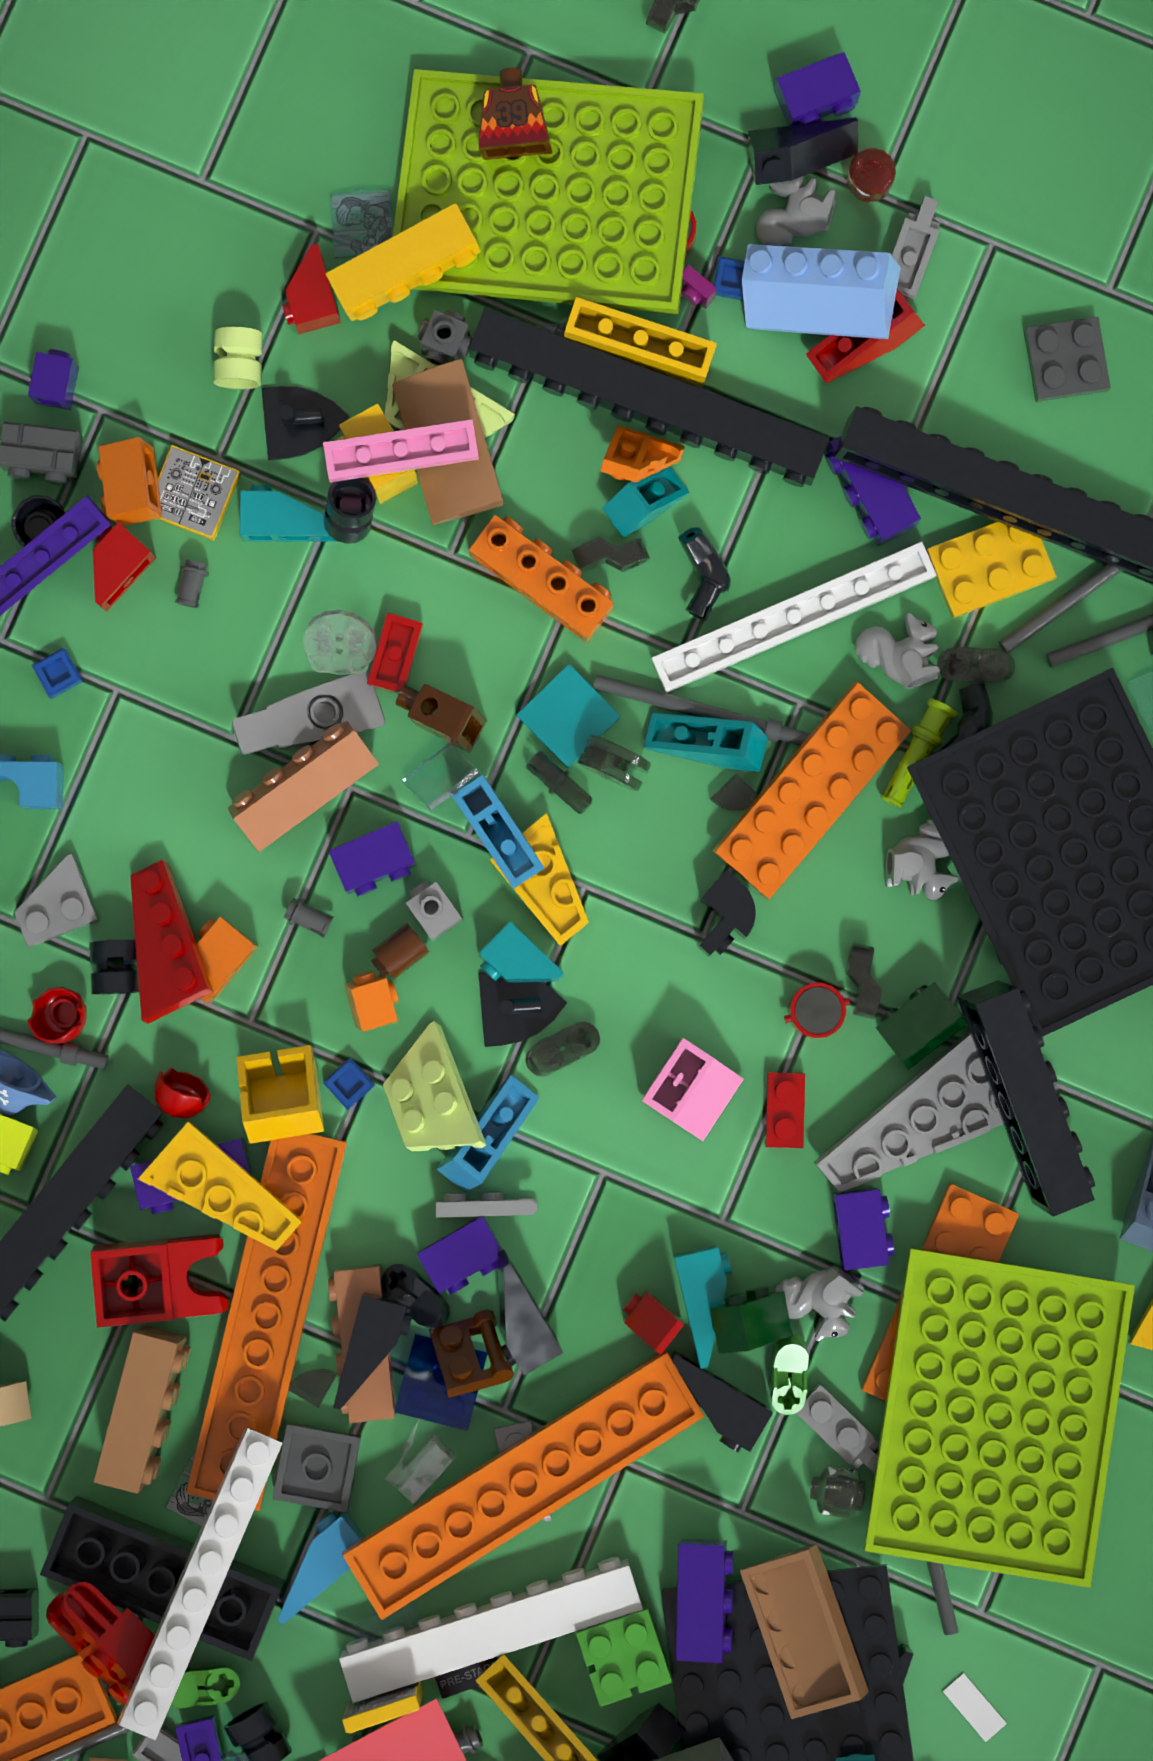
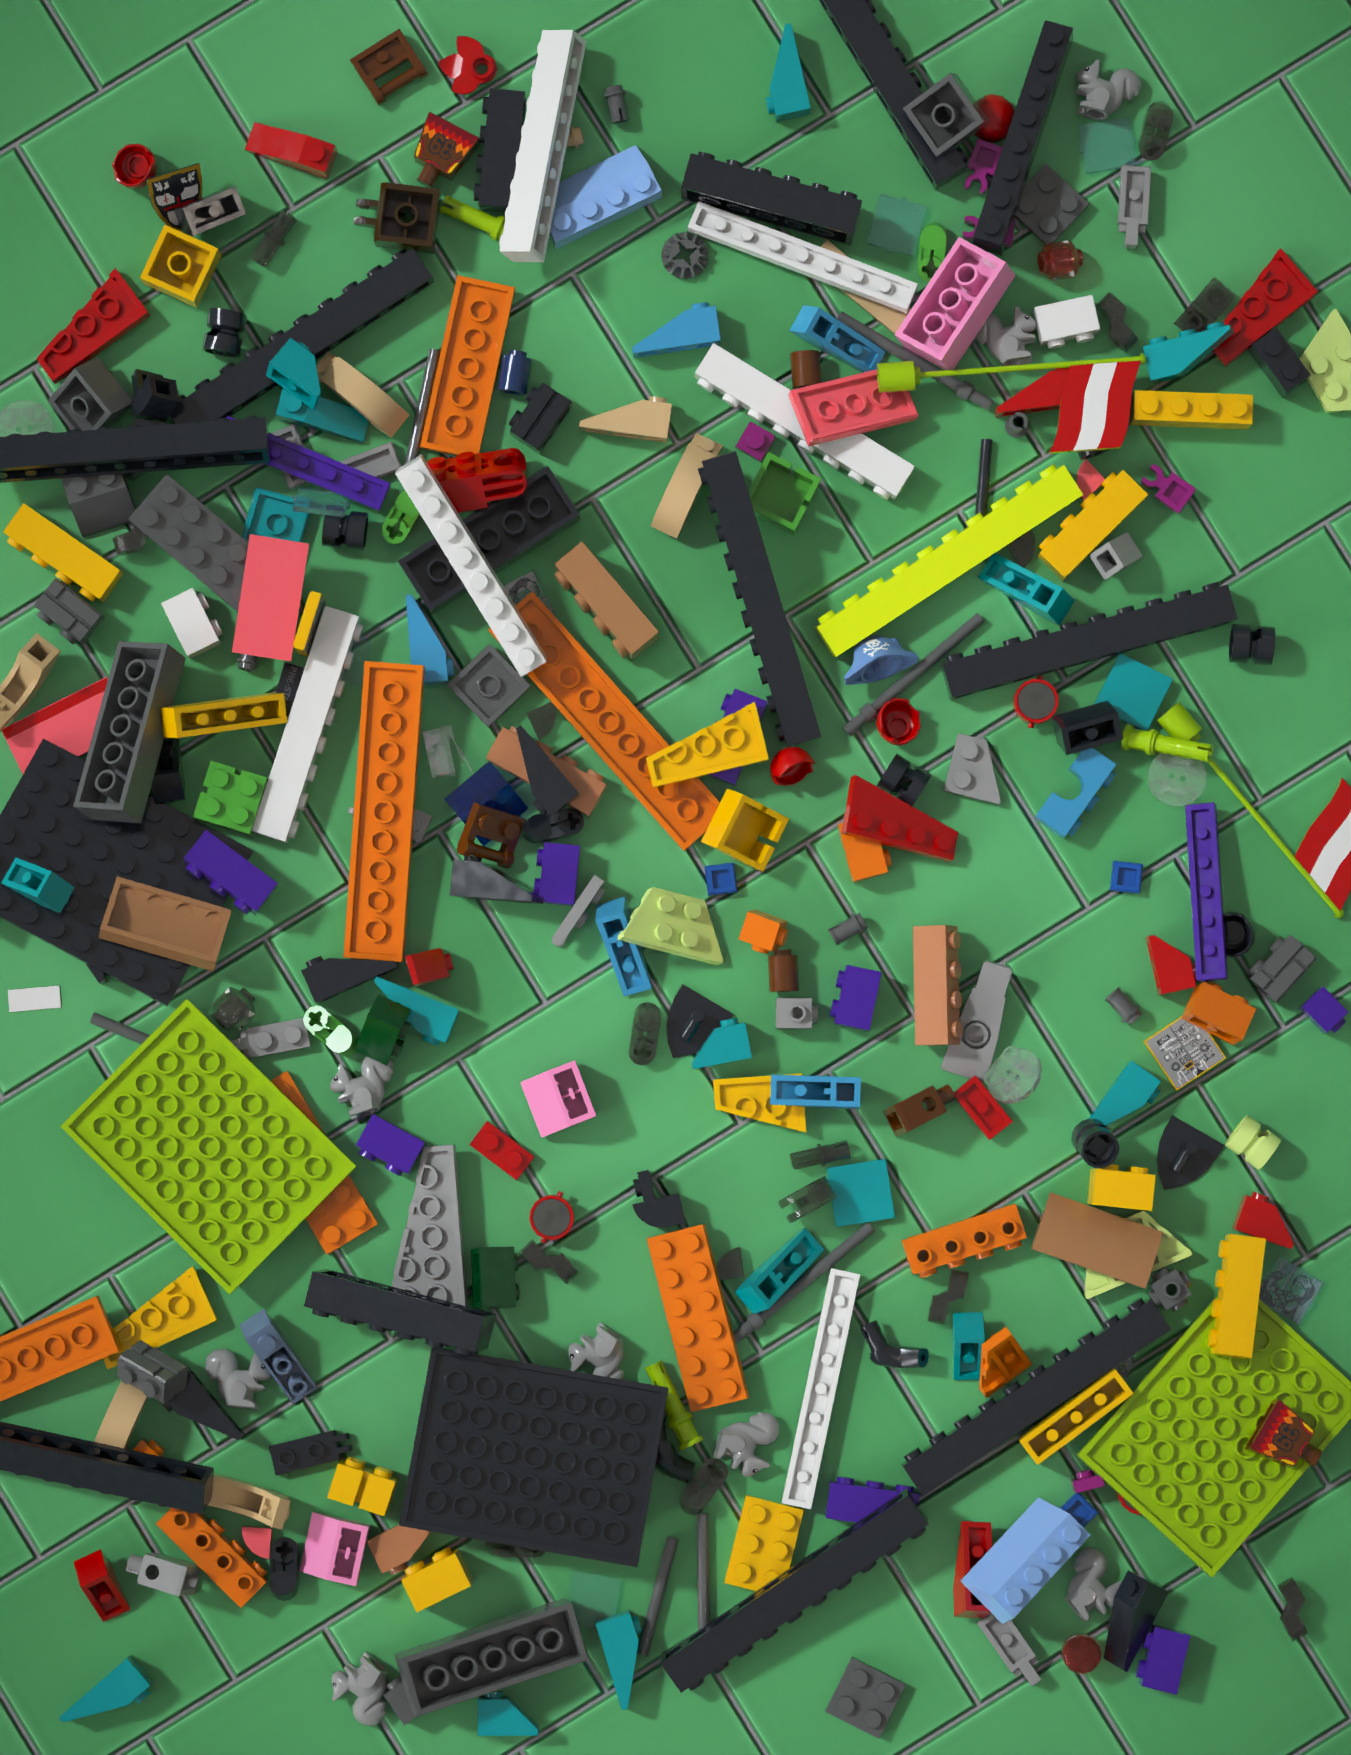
camera: 130 degrees right, 0 degrees up
red brick [90,1234,229,1328] -> none
bright pink plate [323,419,479,483] -> none
clear light blue piece [402,743,479,811] -> none

